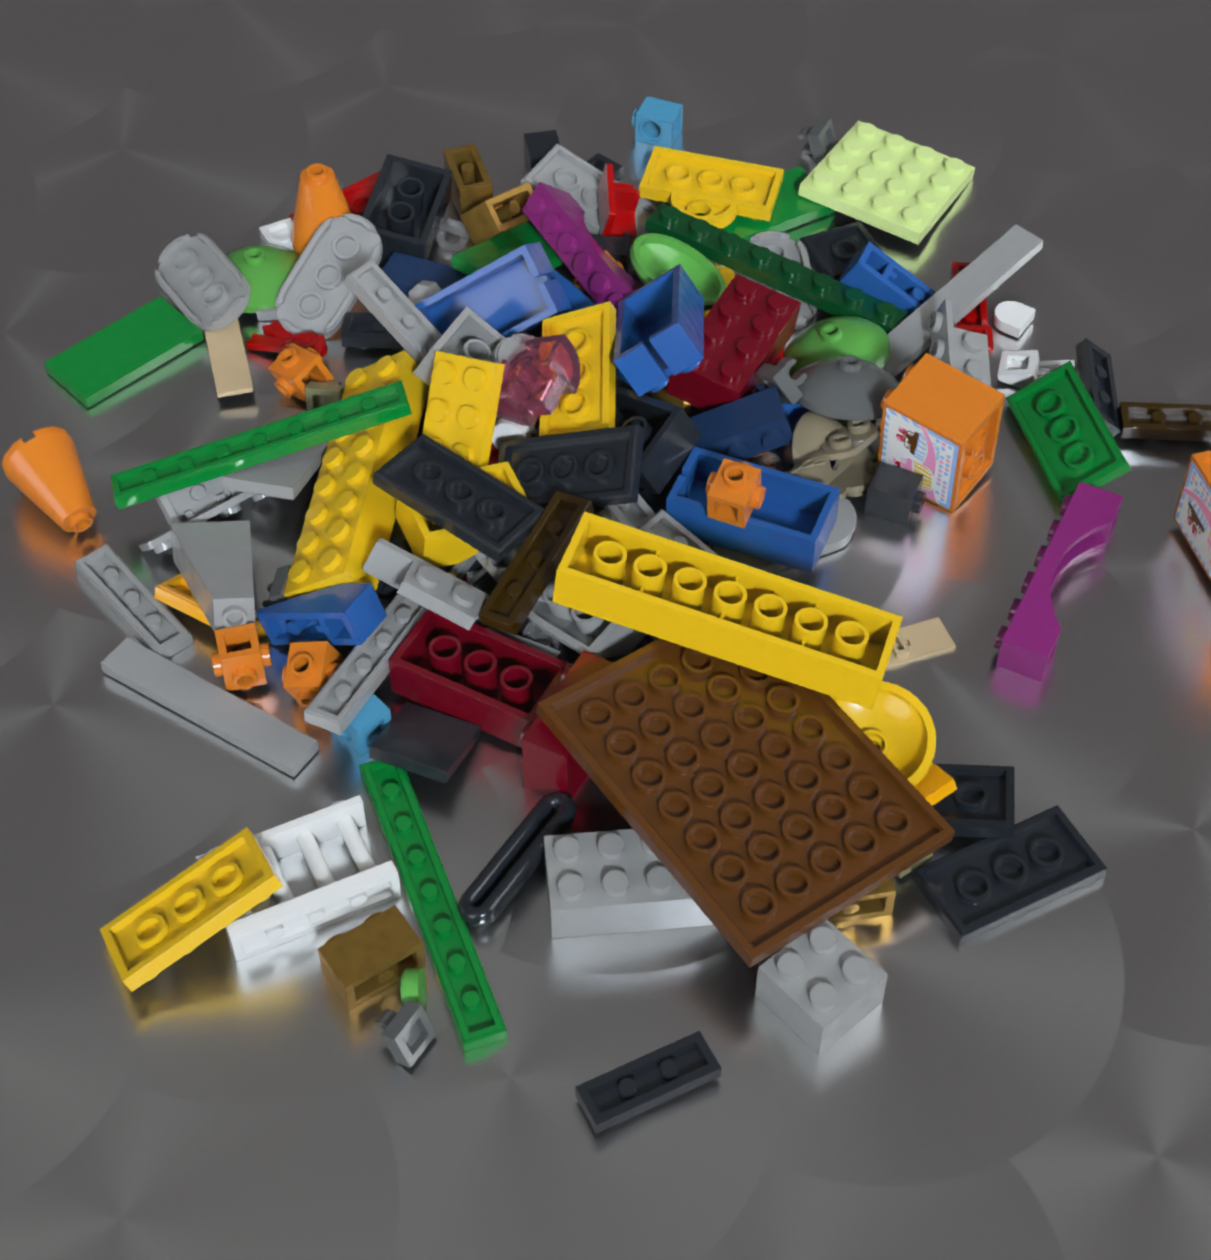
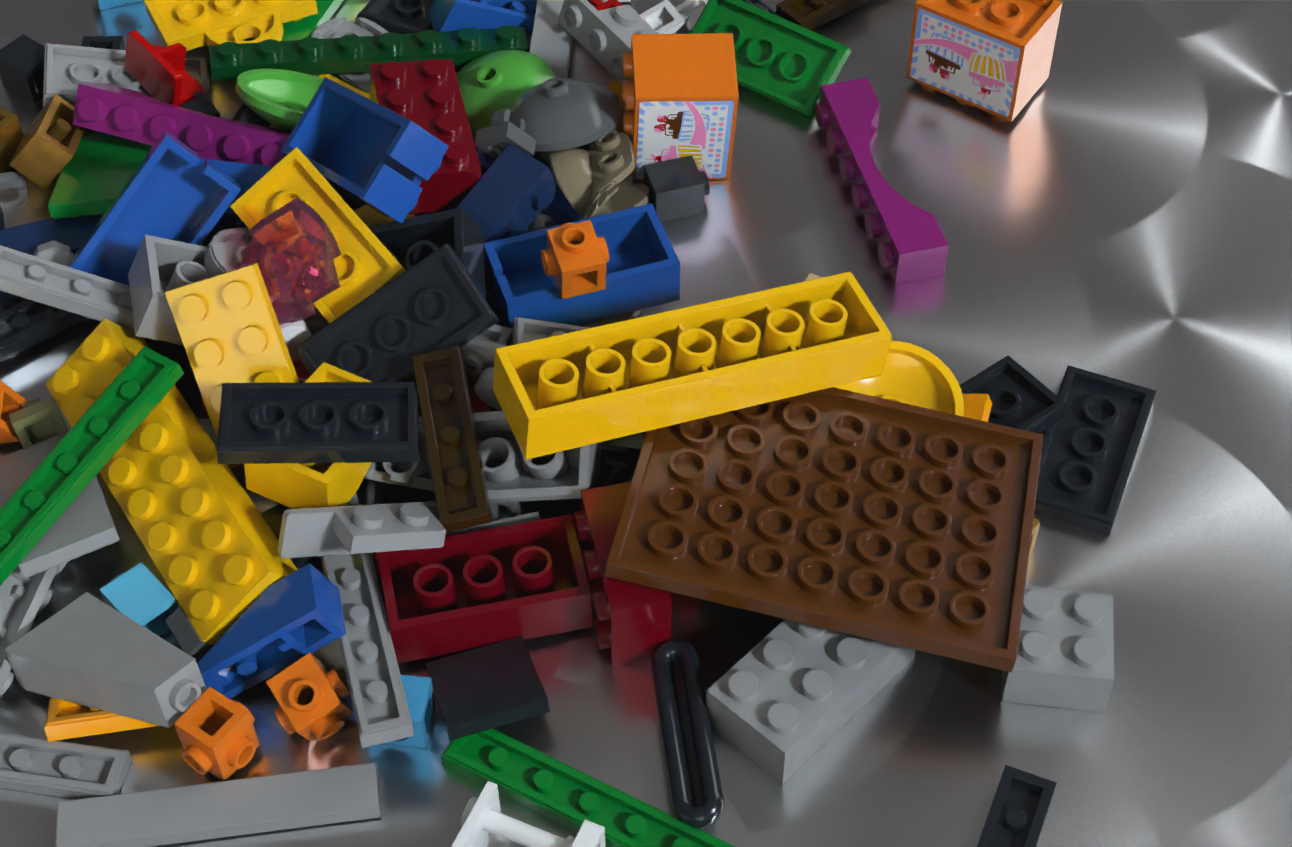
camera: 40 degrees left, 0 degrees up
none -> medium azure brick [99,562,178,639]

